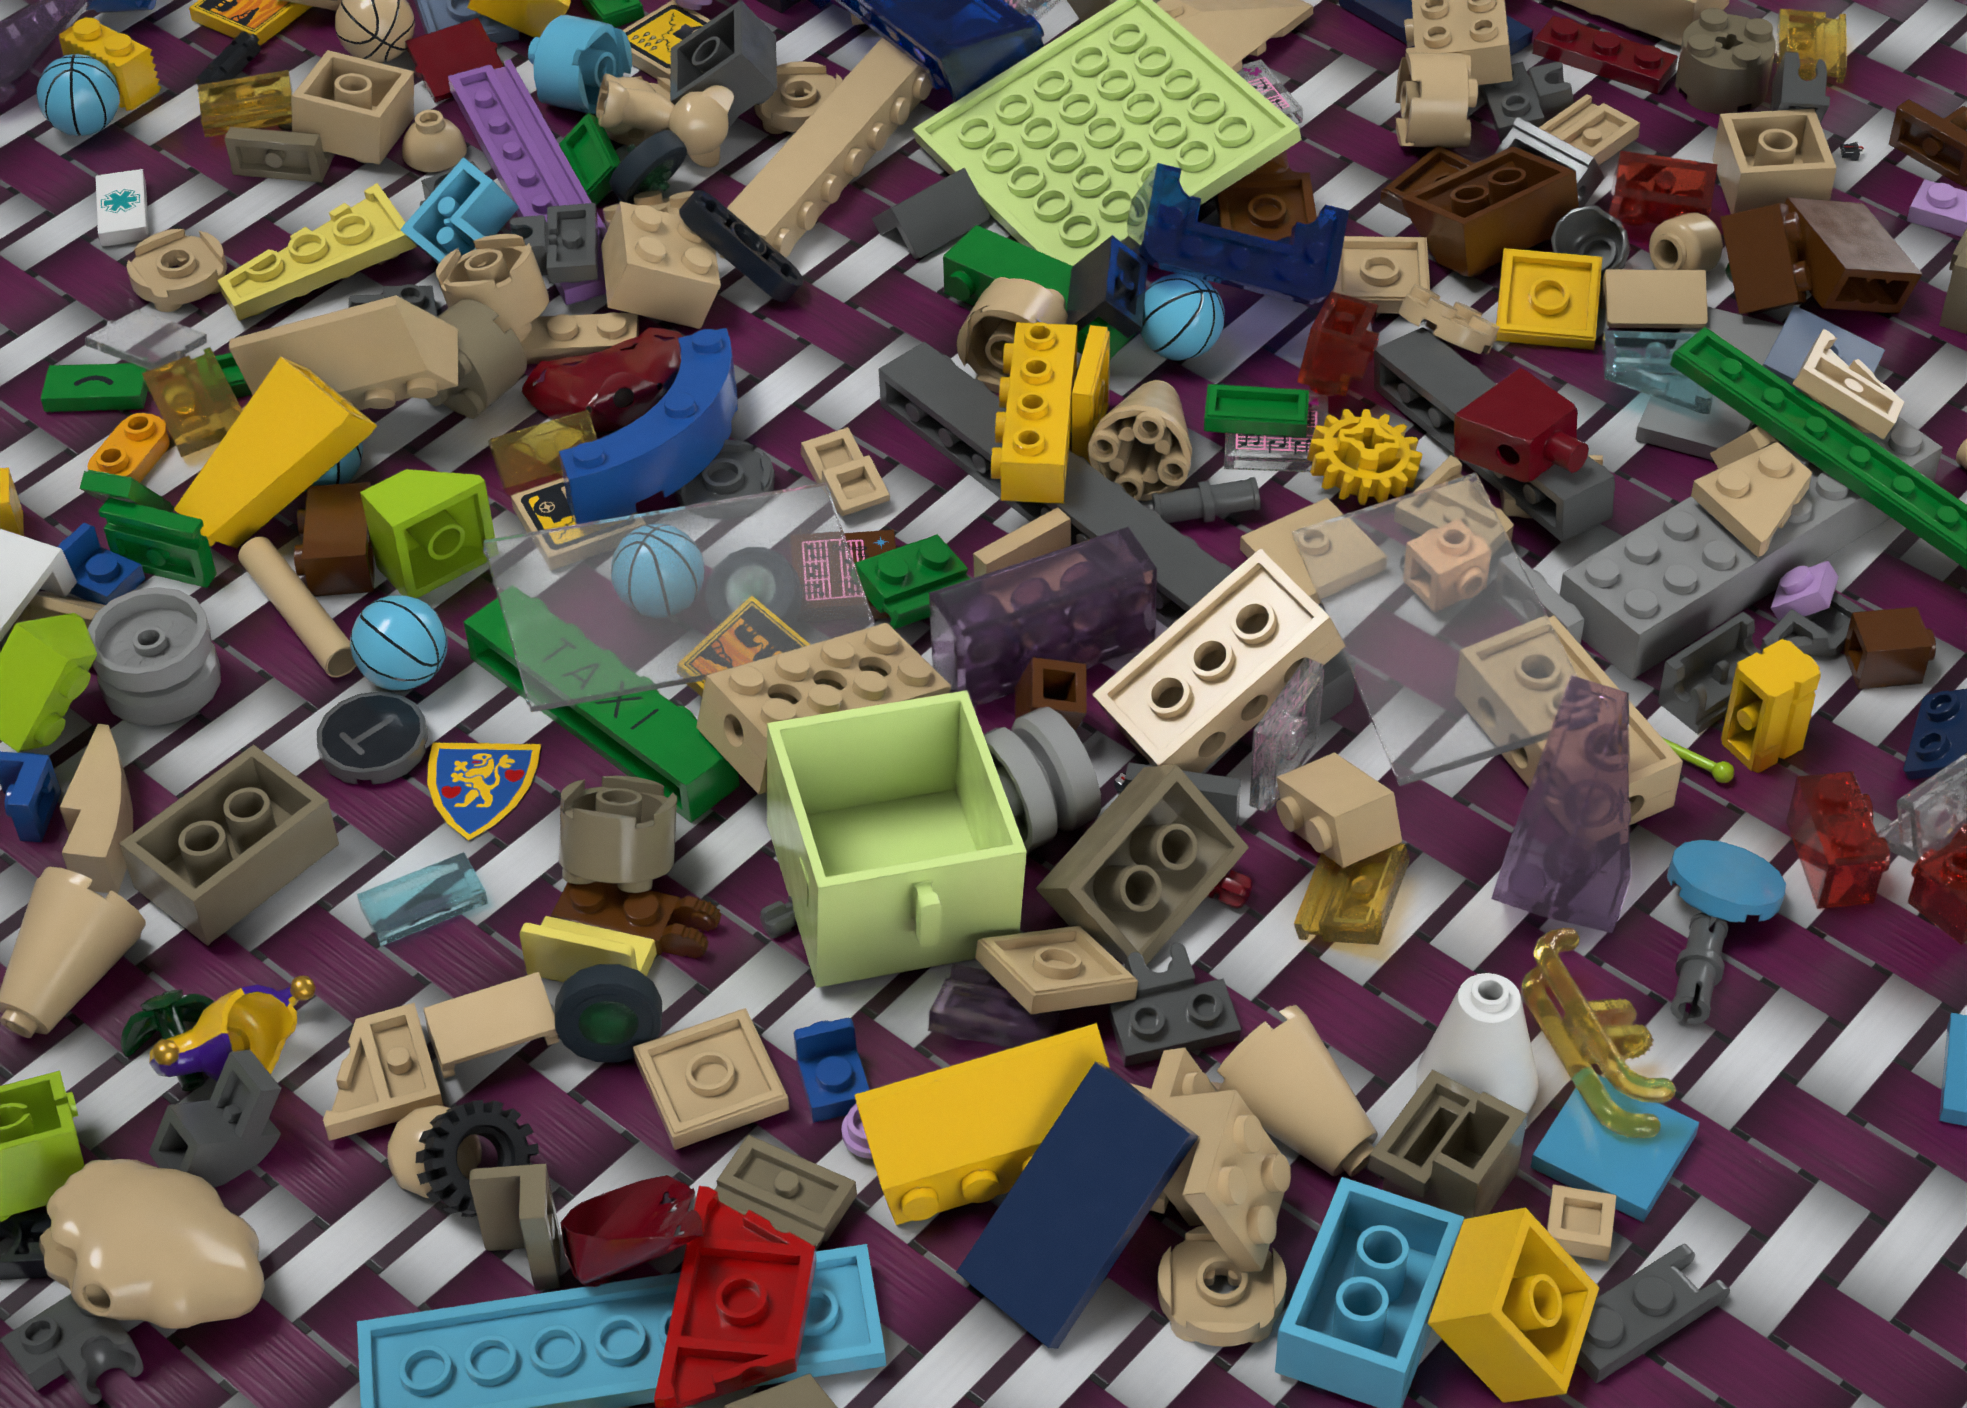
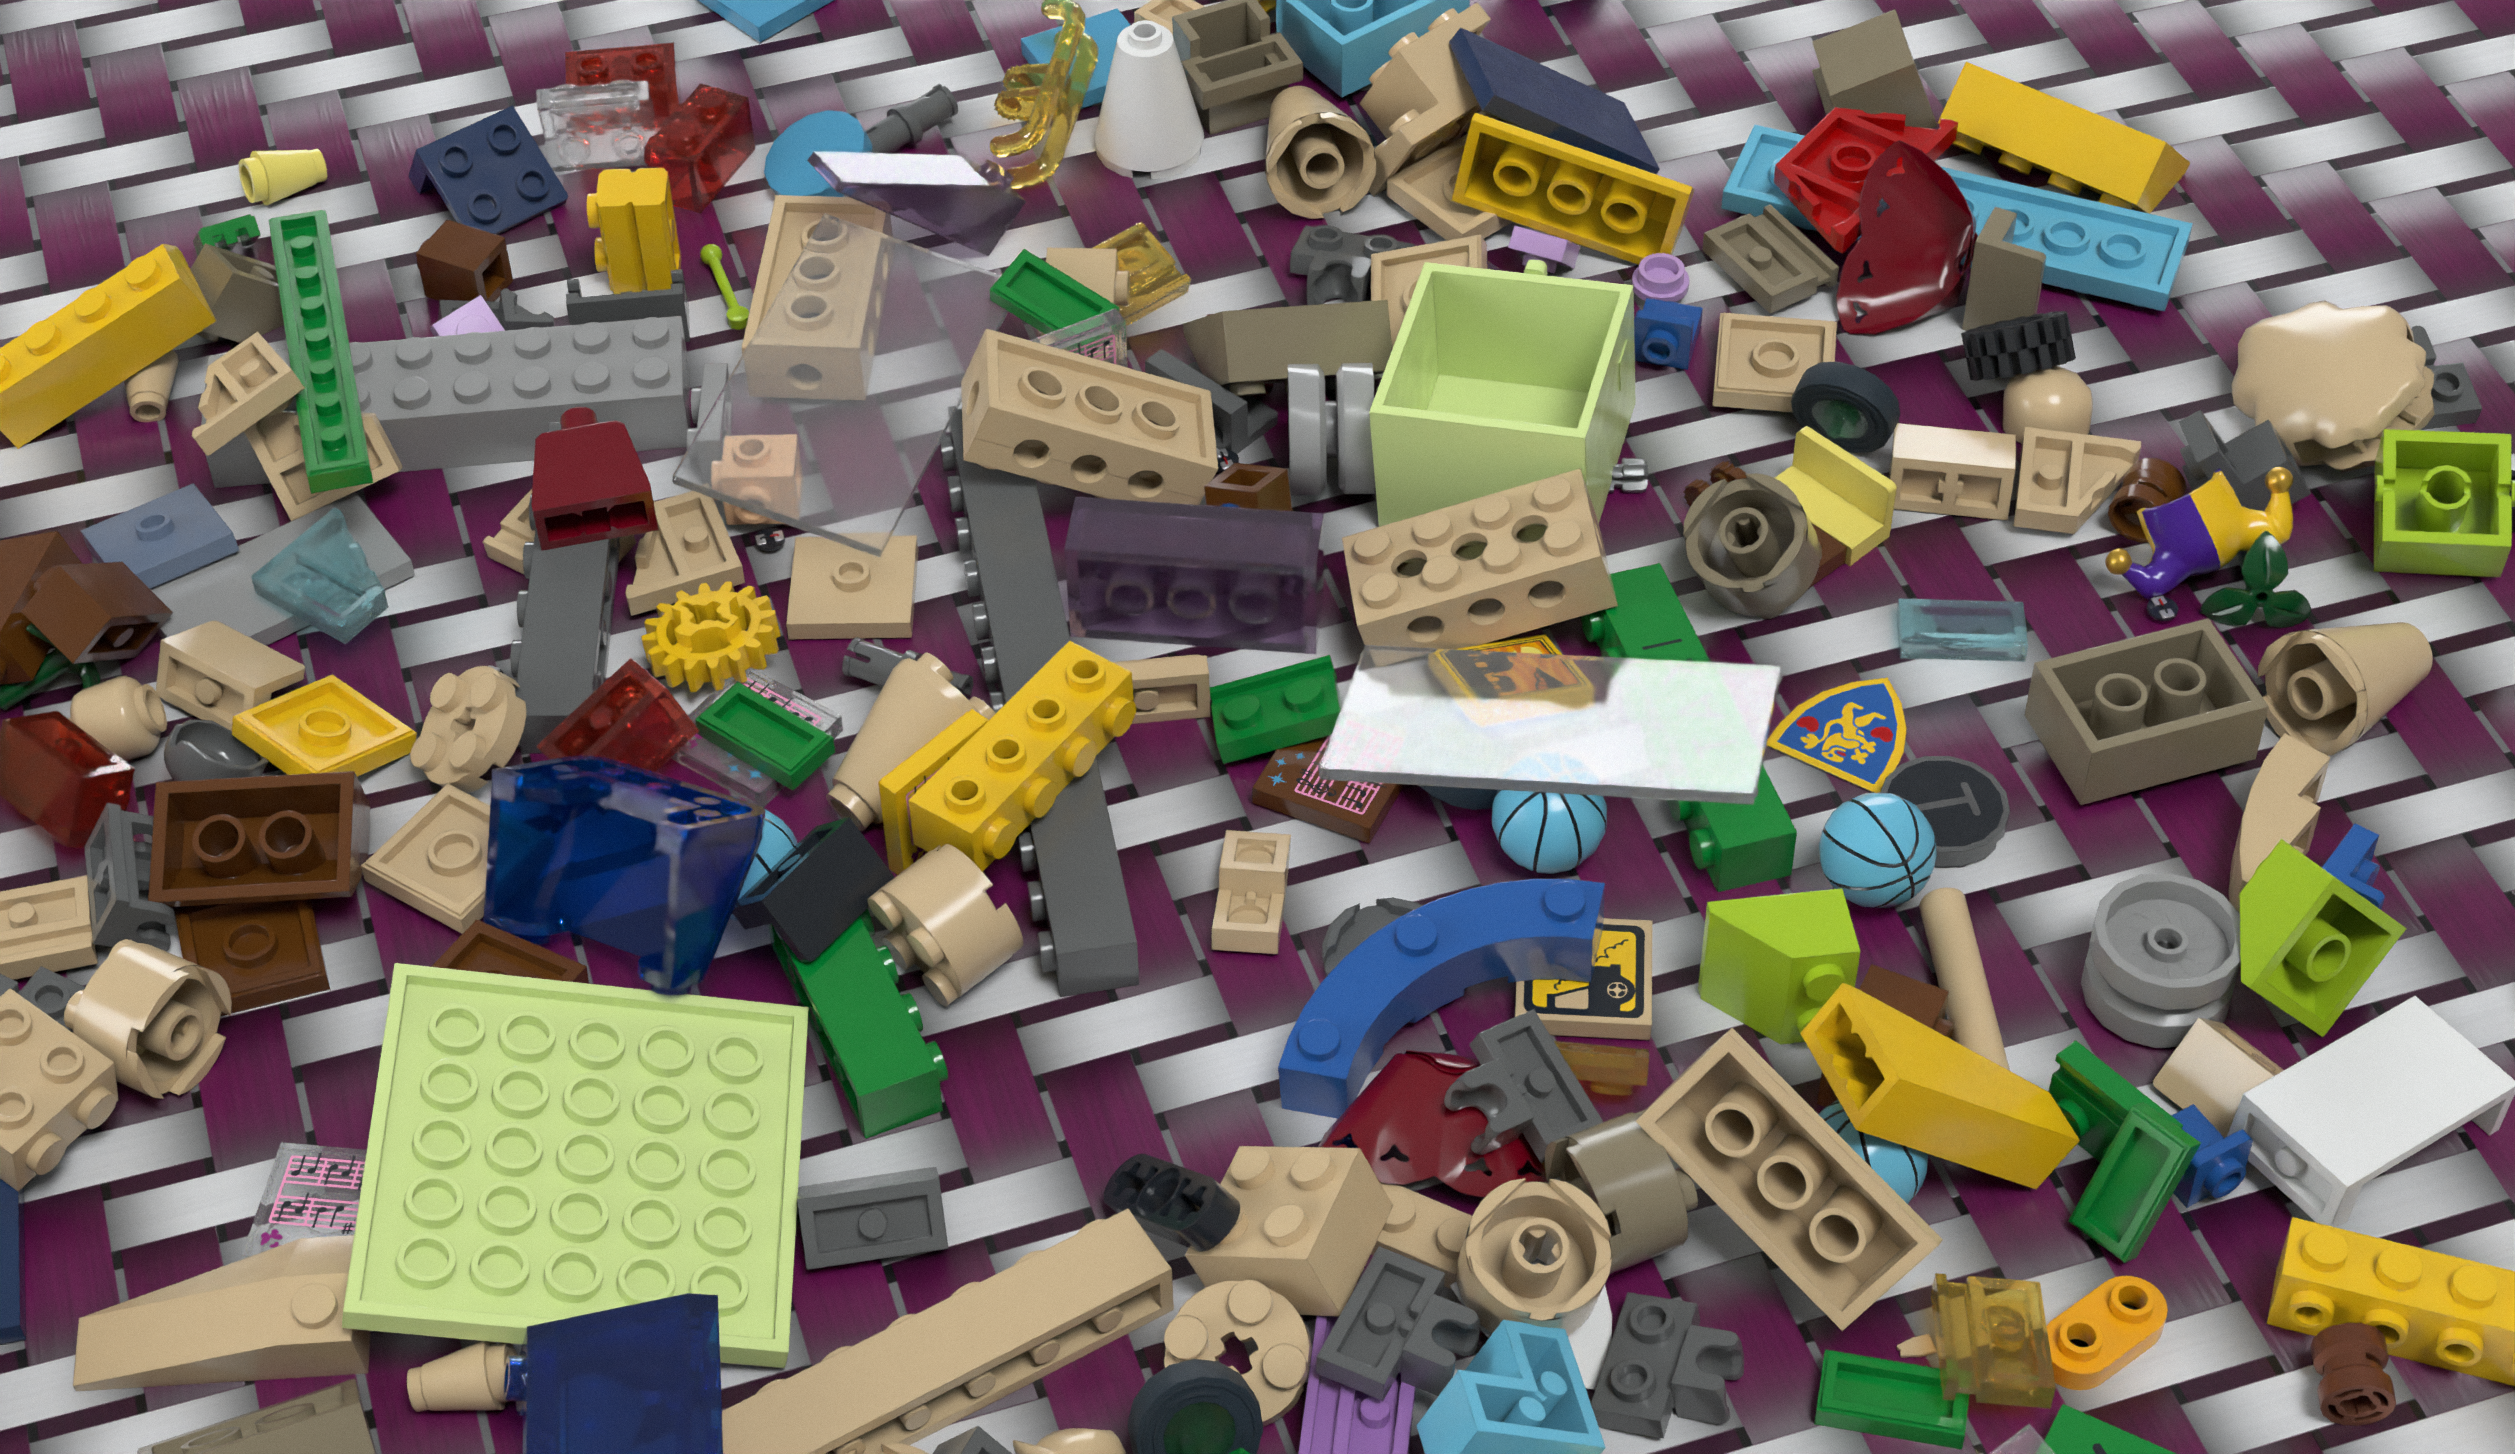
camera: 150 degrees left, 0 degrees up
tan wing [1691,442,1812,557] -> none
none -> green tile [989,249,1120,357]
none -> dark grey plate [1444,1009,1603,1163]
none -> reddish brown wheel [2108,458,2187,543]

